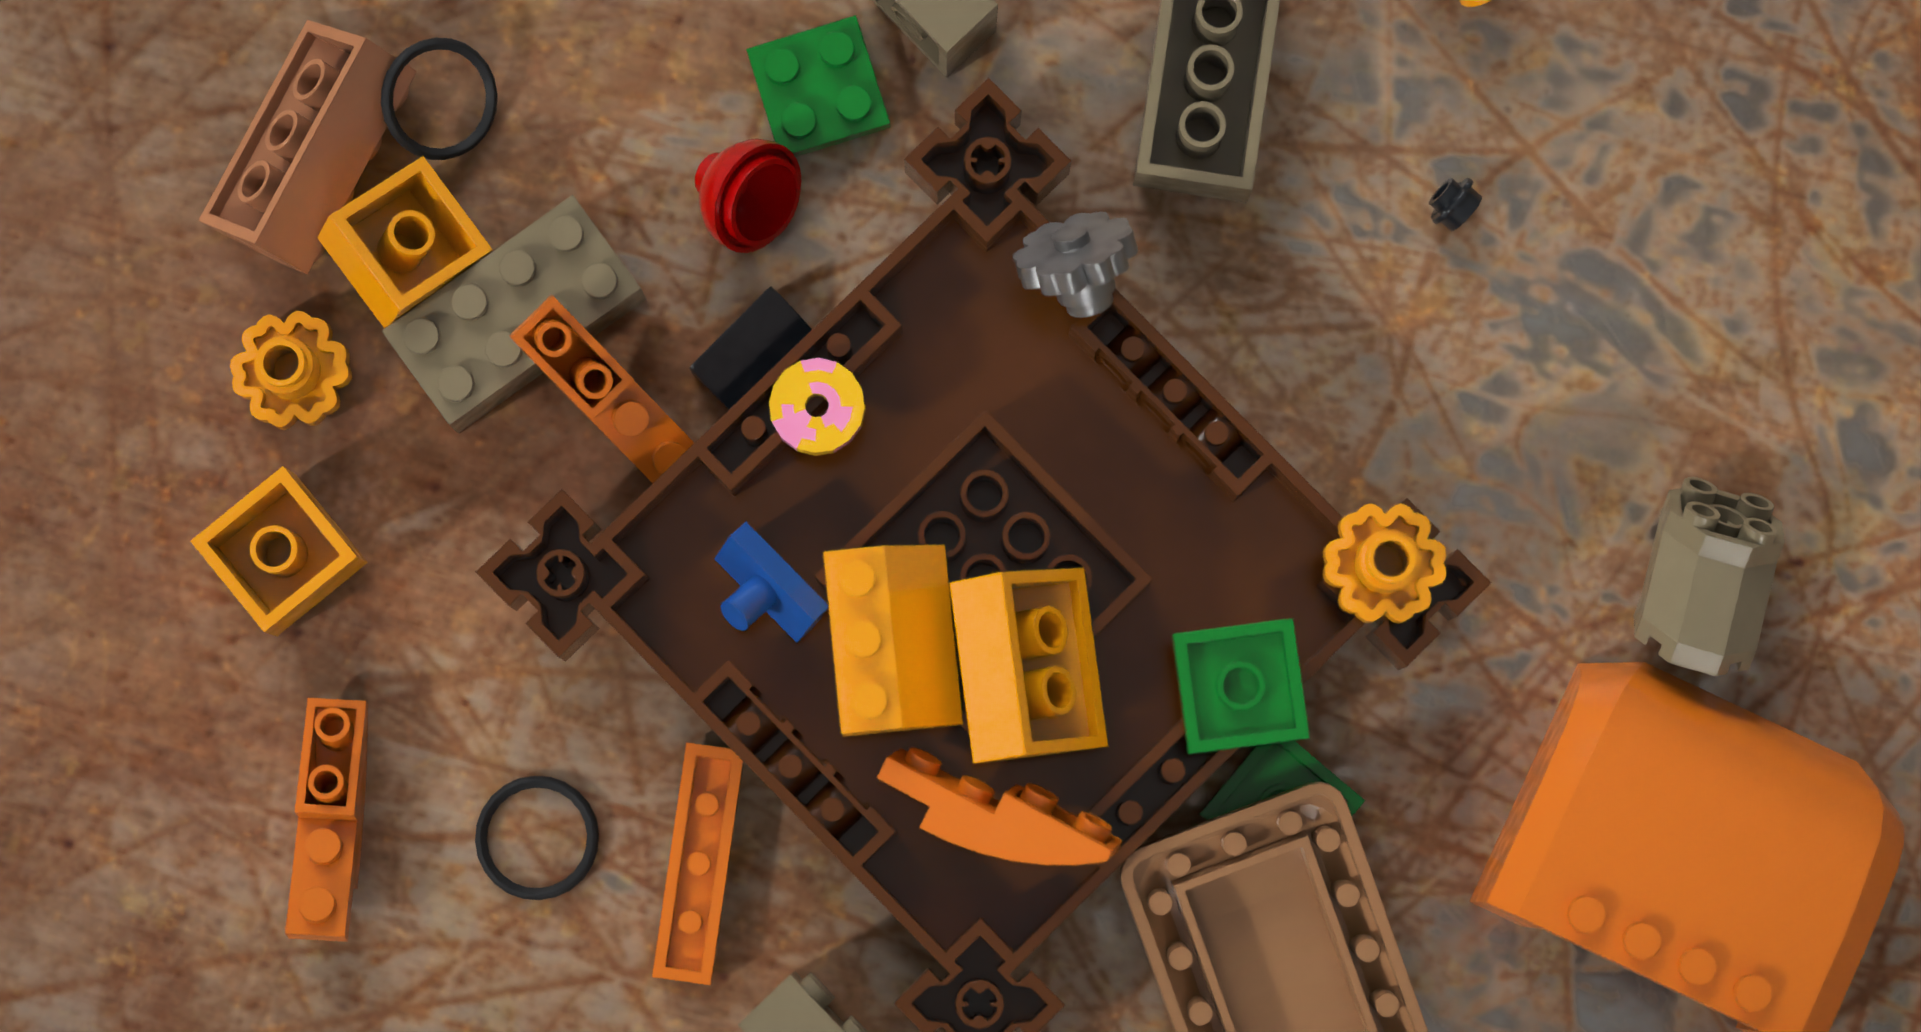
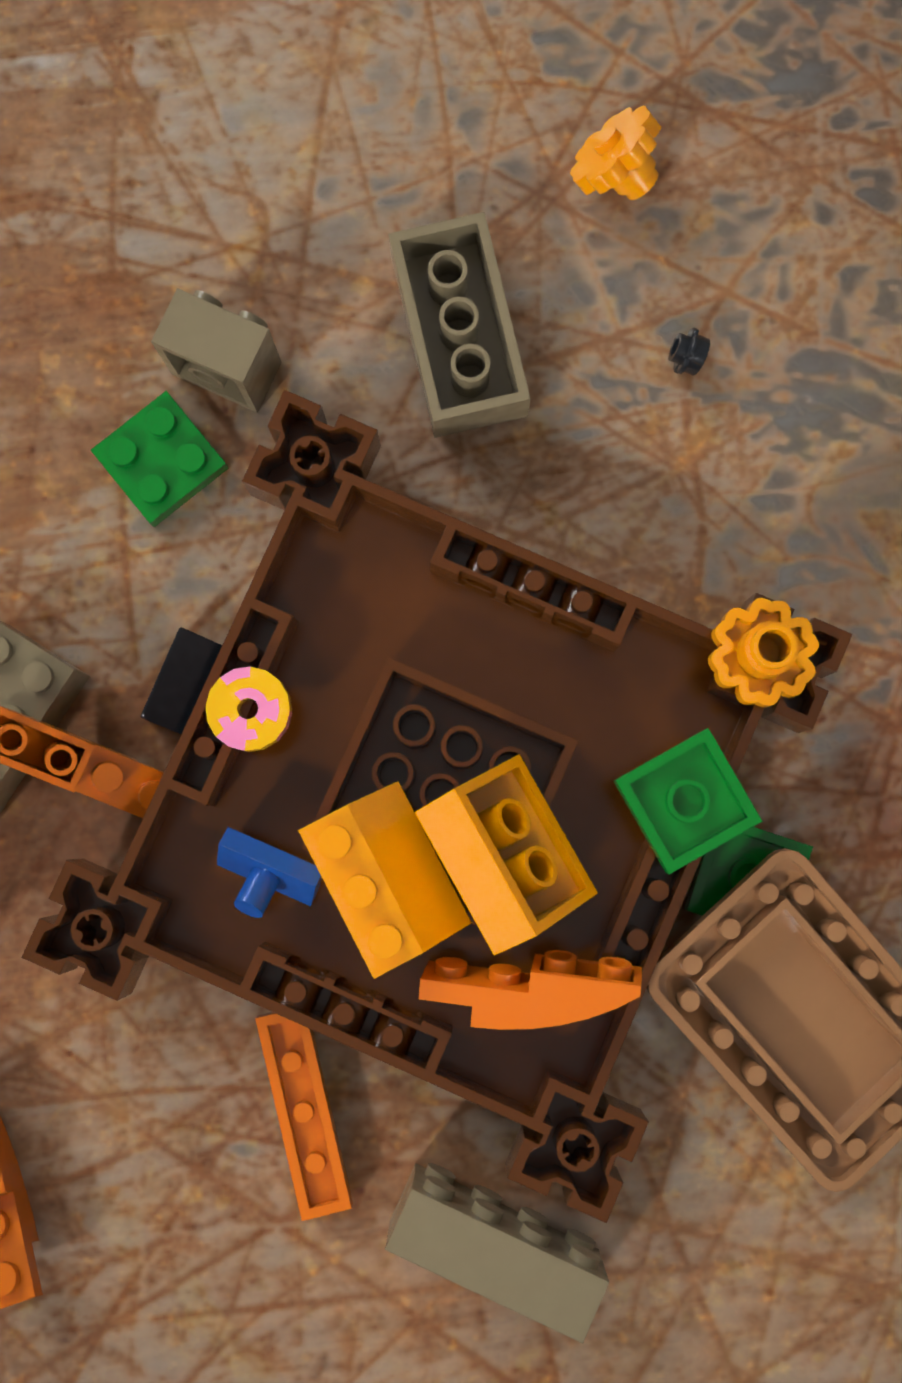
camera: 15 degrees left, 0 degrees up
black tyre [475,776,599,900] -> none
red piece [695,138,801,253] -> none
flat silver plant [1013,212,1138,317] -> none

